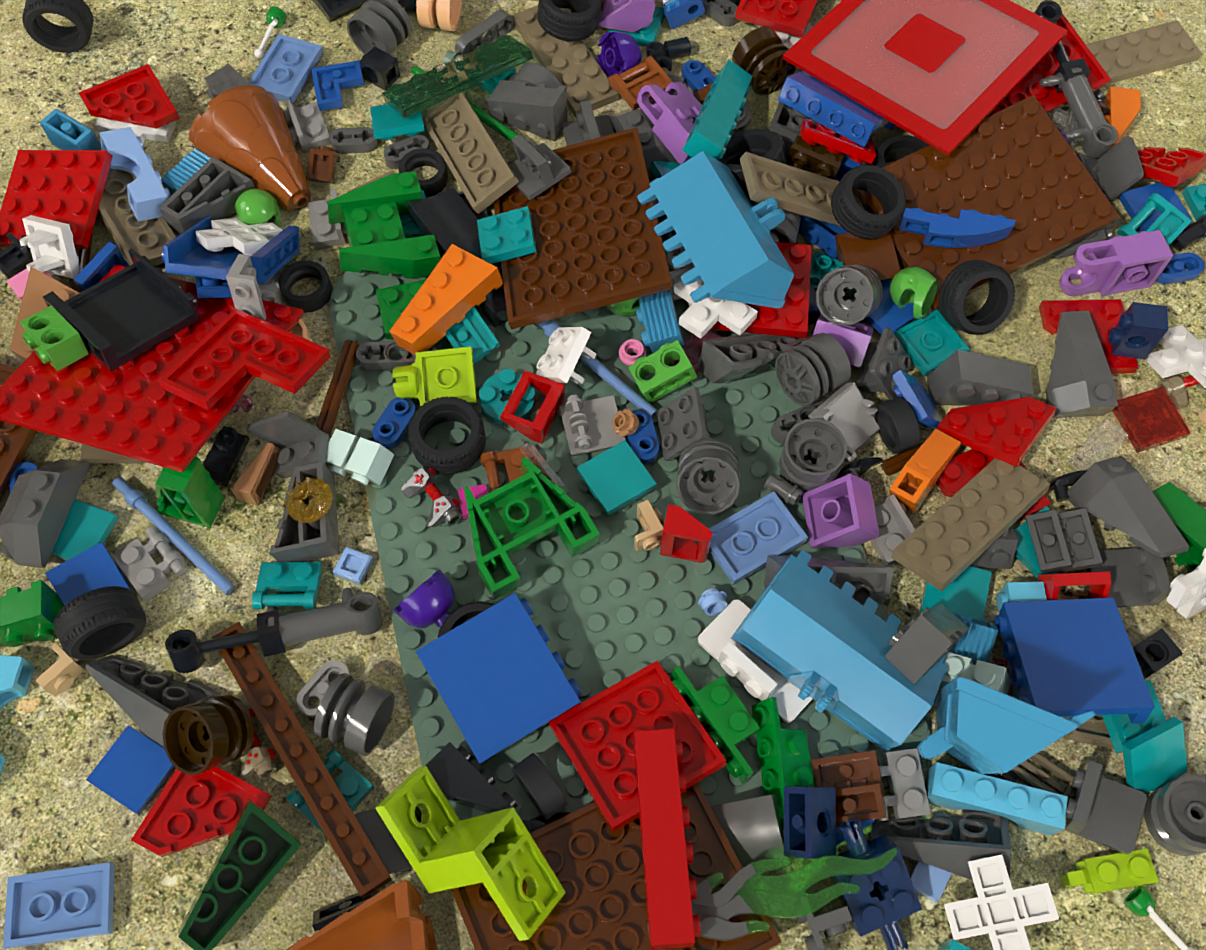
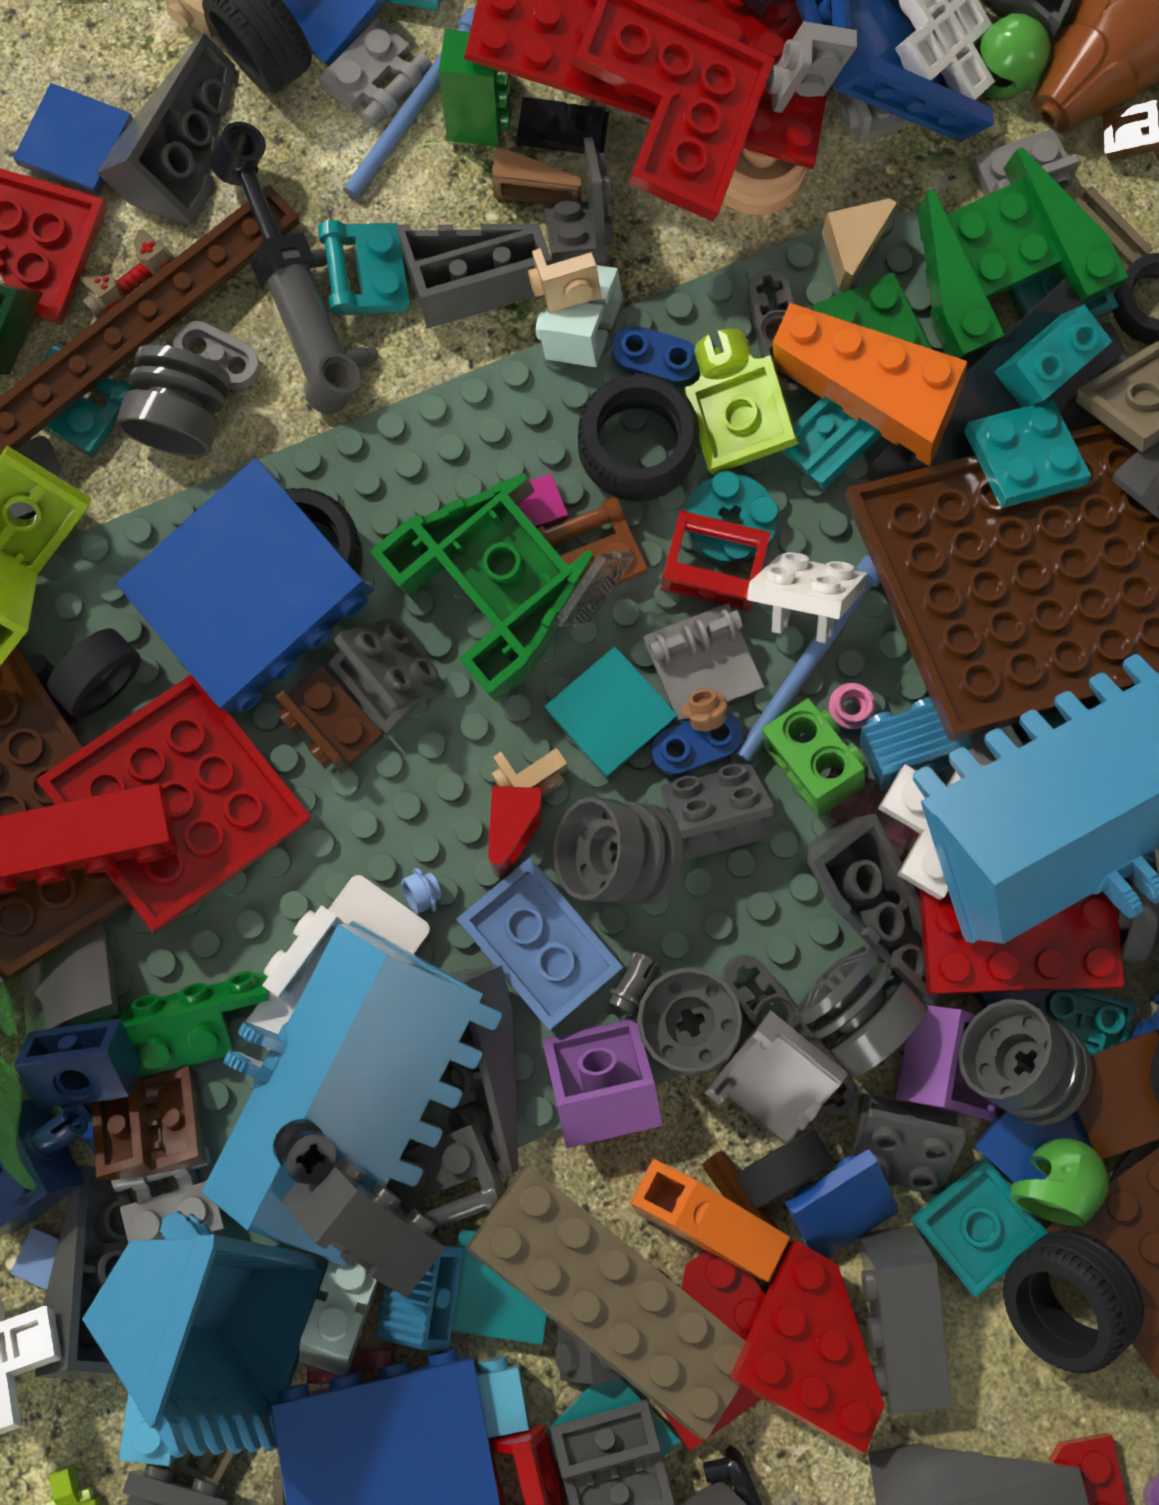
camera: 80 degrees right, 15 degrees up
dark brown wheel [162,694,254,775] -> none
black tyre [279,260,332,313] -> none
clear yellow gear [284,477,333,523] -> none
reddish brown axle [316,340,360,438] -> none
light blue tile [333,547,374,585] -> none
dark purple cylinder [393,569,455,628] -> none
flat silver piece [401,467,462,527] -> none
black slope [426,742,518,814] -> none
green bracket [670,666,760,784] -> none
black bar [836,458,882,479] -> none
light grey bracket [870,494,917,566] -> none
none -> black wheel [273,1119,336,1184]
none -> reddish brown bracket [275,665,384,774]
none -> dark grey bracket [328,618,447,734]
none -> dark grey plate [393,1121,506,1235]
none -> tan bracket [528,248,602,313]
none -> tan slope [822,198,897,292]
none -> teal brick [994,304,1112,408]

